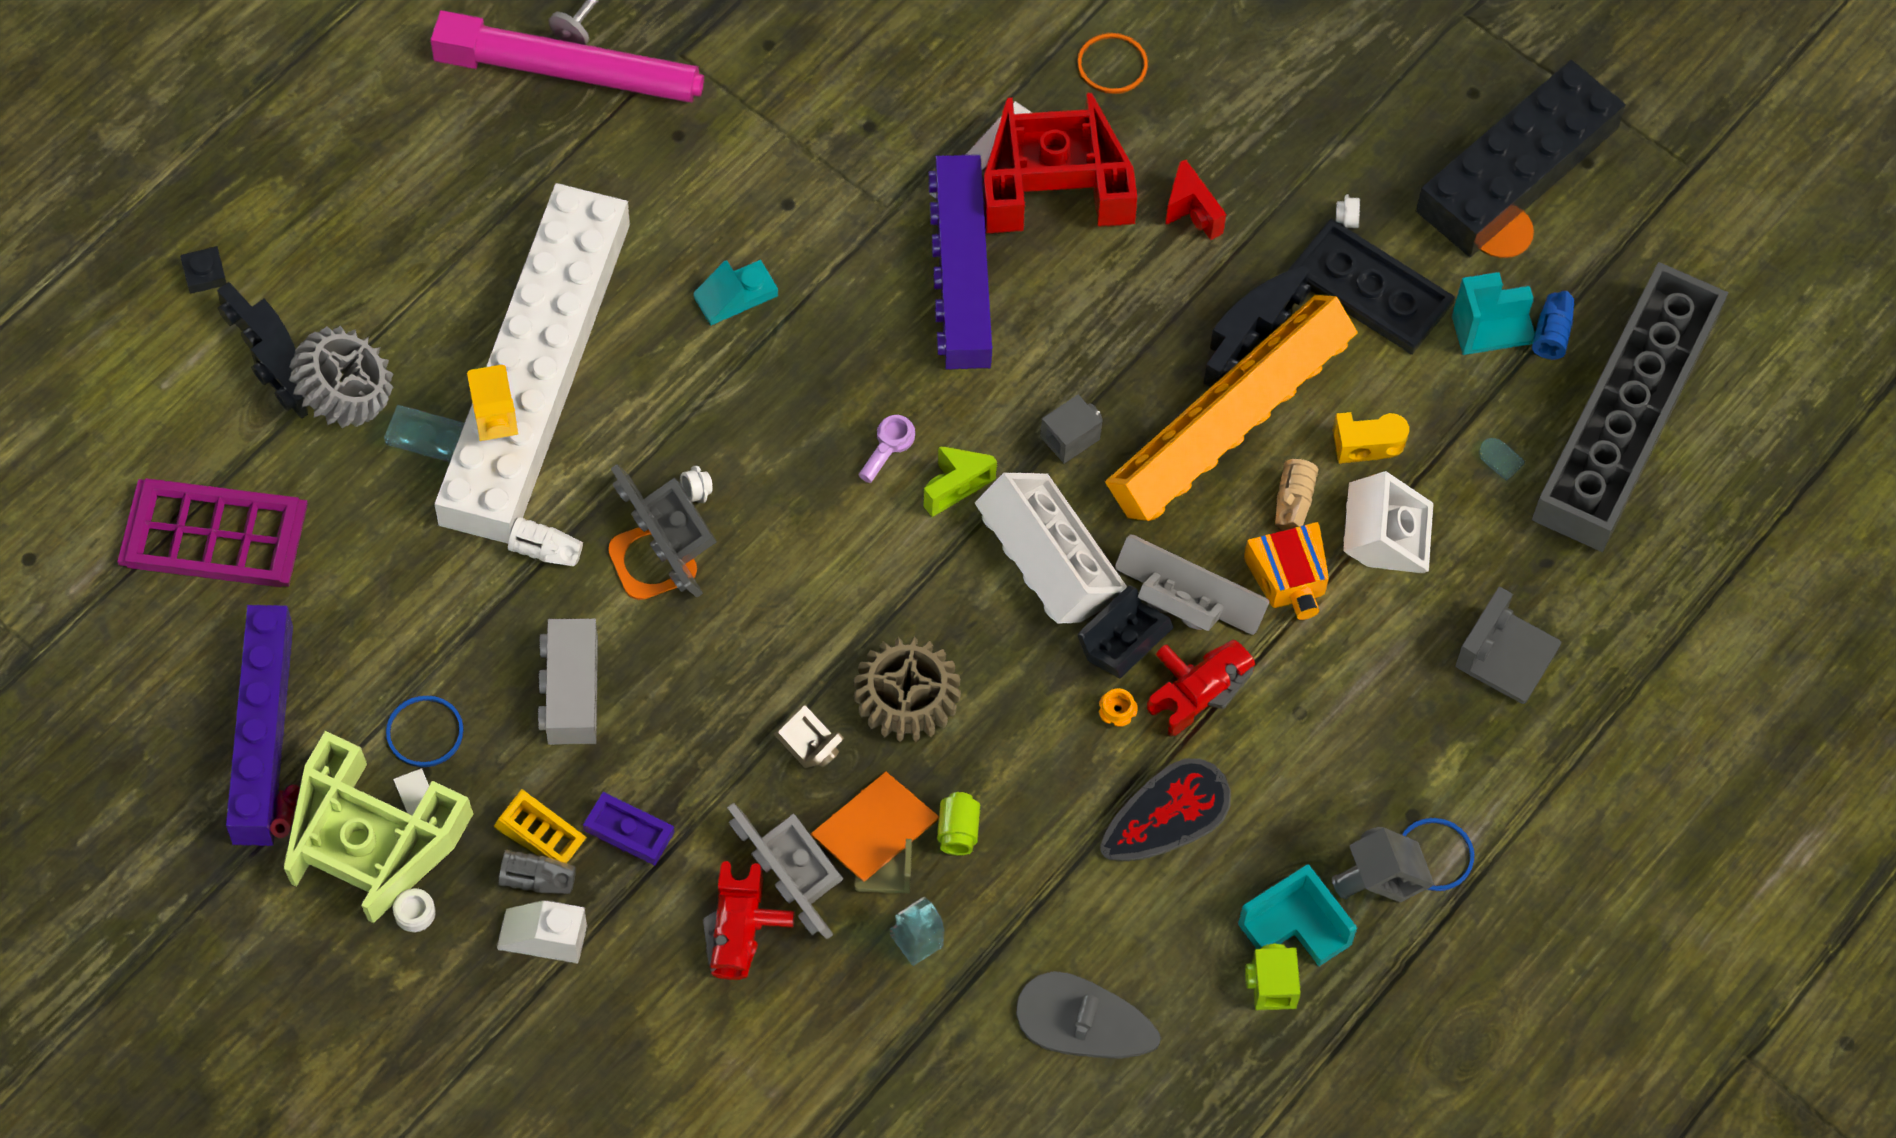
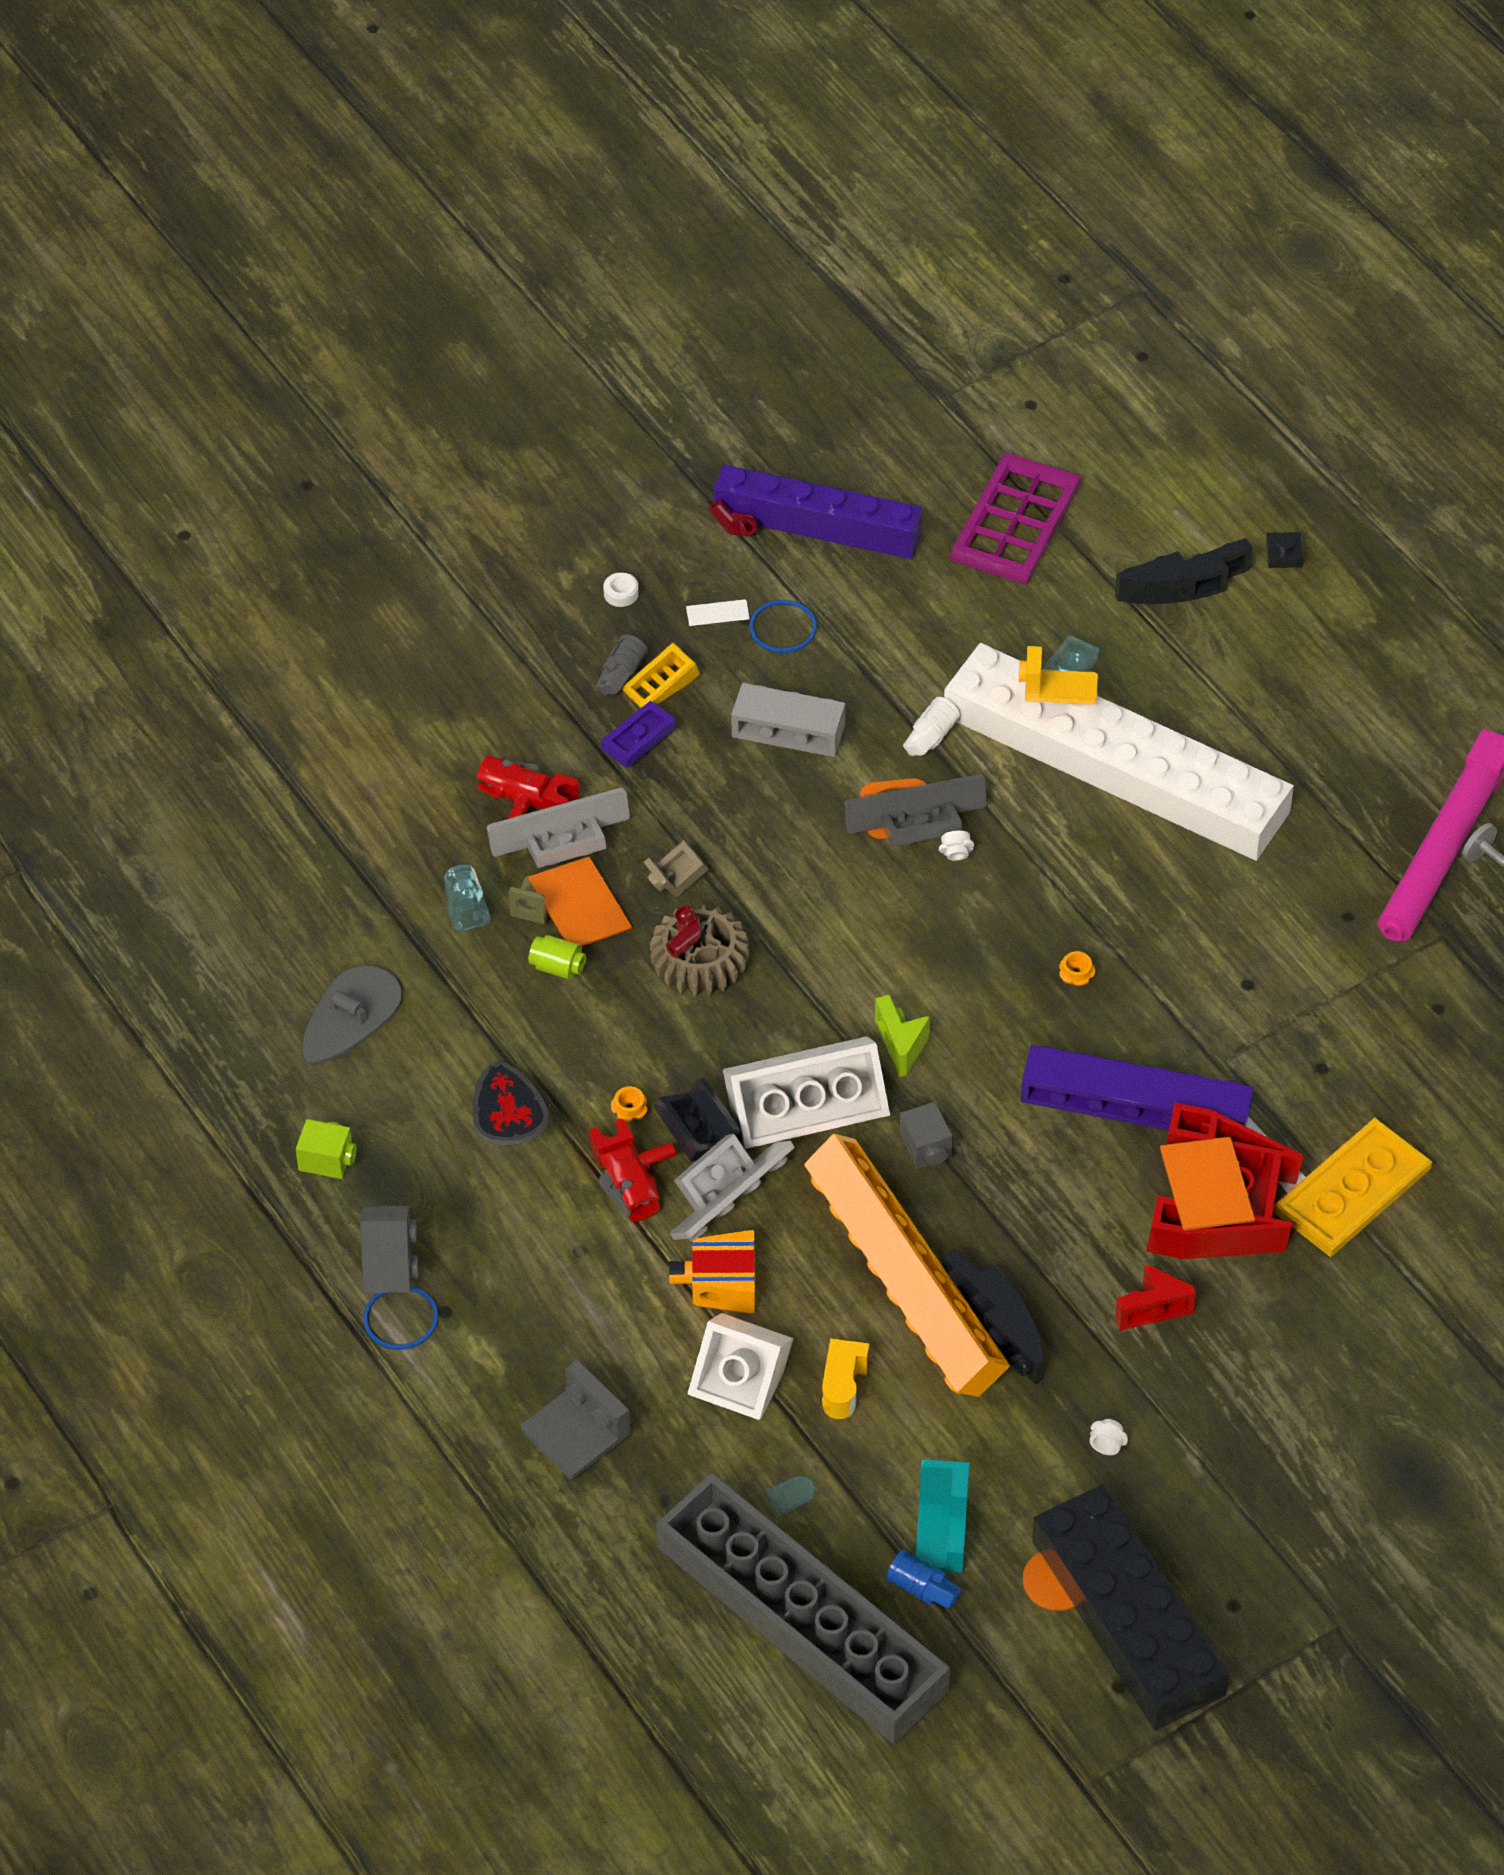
camera: 110 degrees right, 10 degrees down
yellowish green wedge [284,731,473,923] -> none
light grey gear [289,326,393,428] -> none
white slope [497,901,587,963] -> none
teal slope [693,260,778,326] -> none
lavender plate [858,415,915,483] -> none
orange piece [1078,33,1148,94] -> none
teal panel [1238,864,1357,966] -> none
tan hinge [1275,459,1318,531] -> none
black tile [1289,218,1455,355] -> none
none -> dark red arm [665,905,702,958]
none -> light orange plate [1059,951,1095,986]
none -> orange window [1160,1137,1255,1231]
none -> yellow tile [1273,1118,1432,1258]

